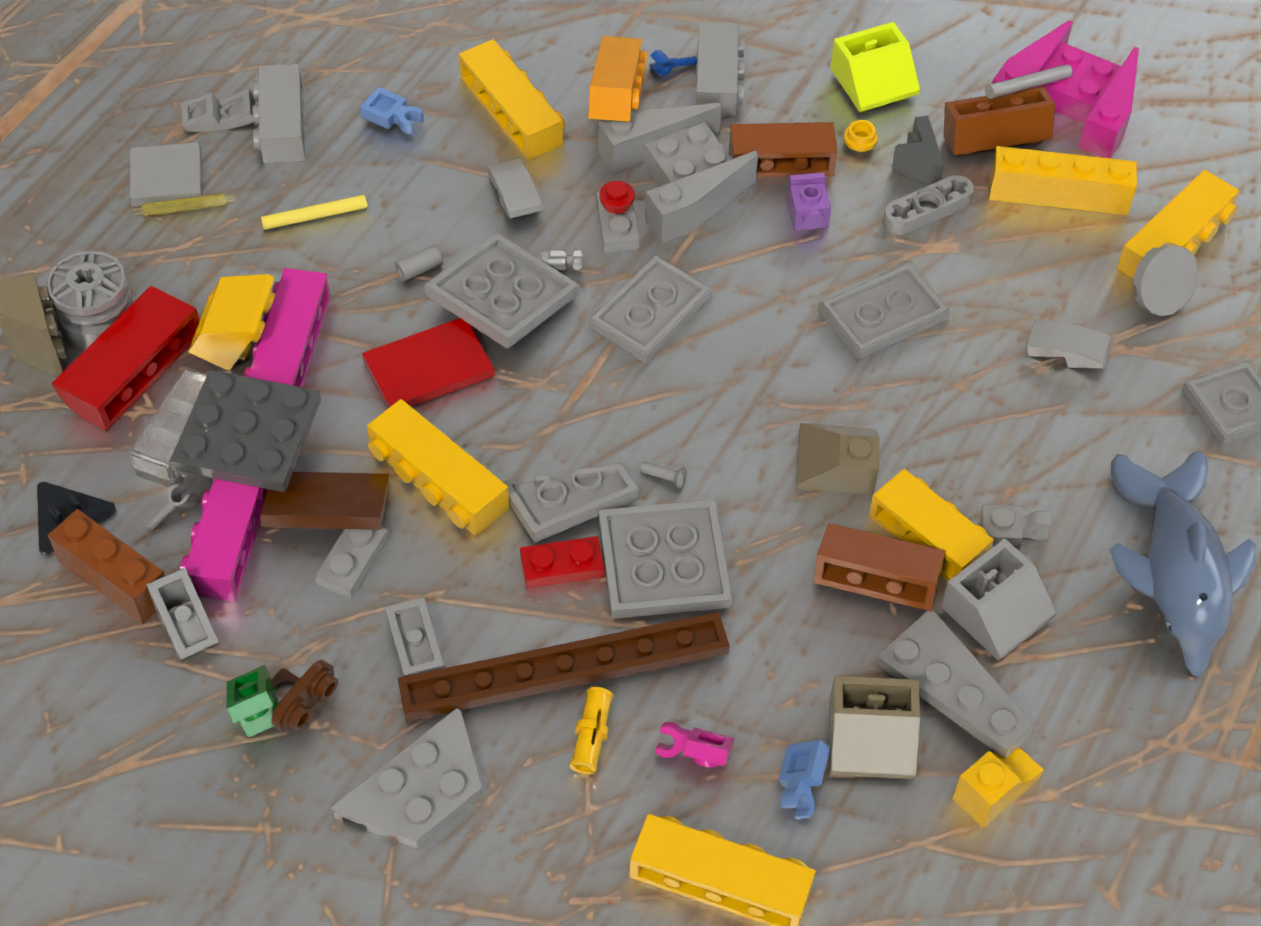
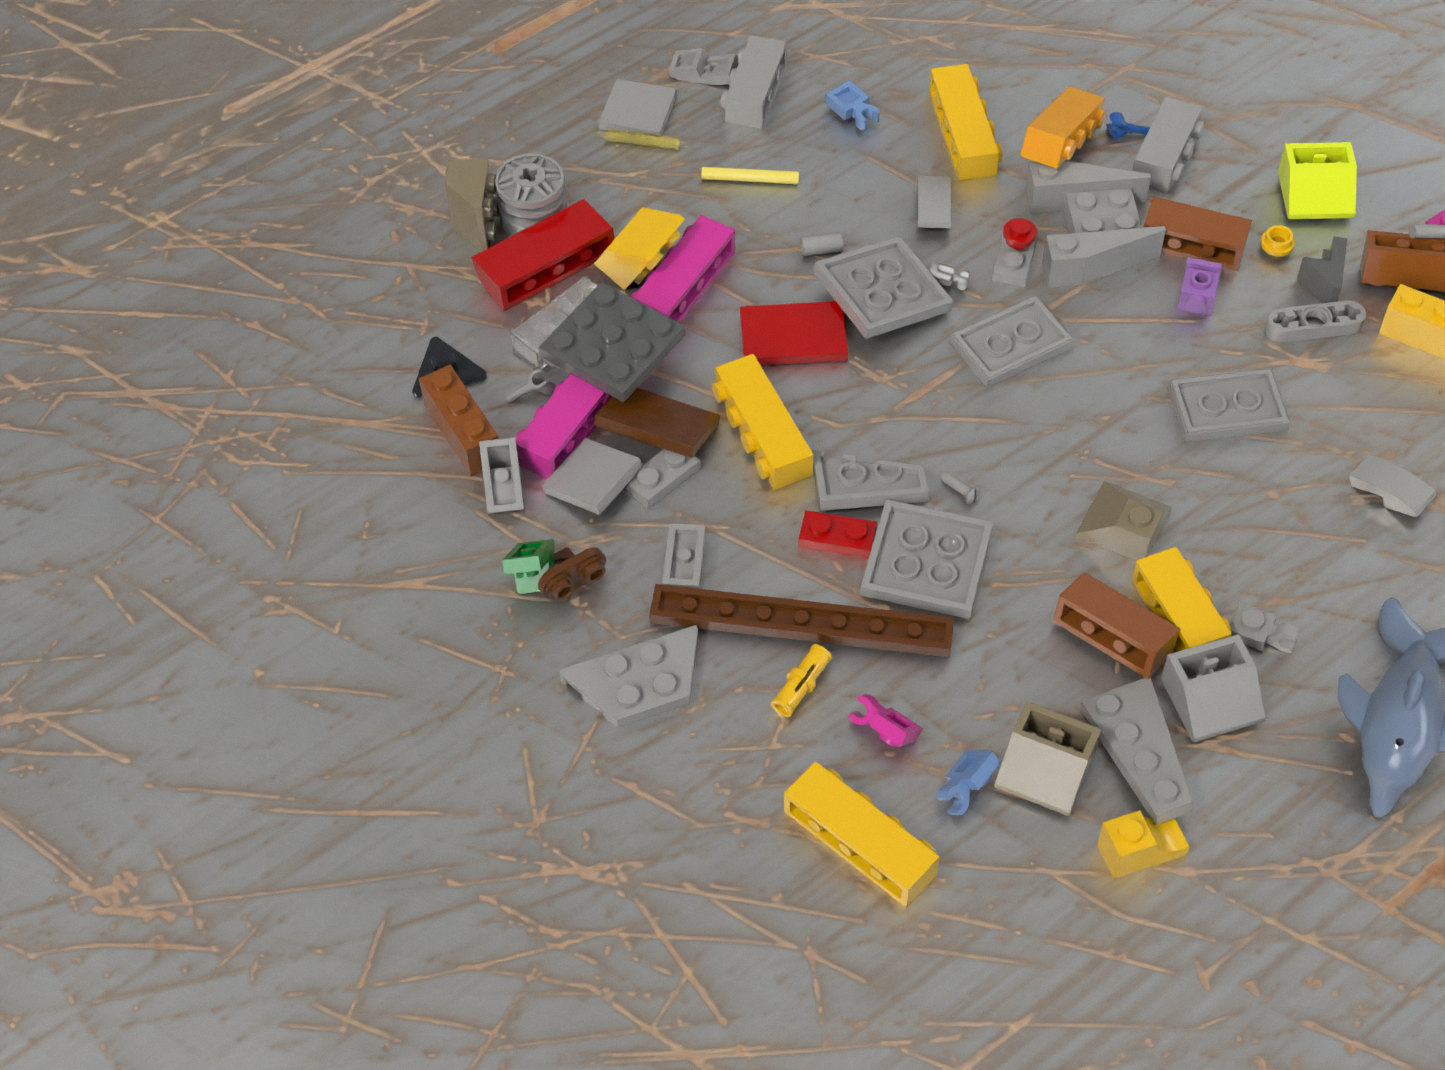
camera: 25 degrees right, 0 degrees up
none -> light grey tile [542,438,643,515]

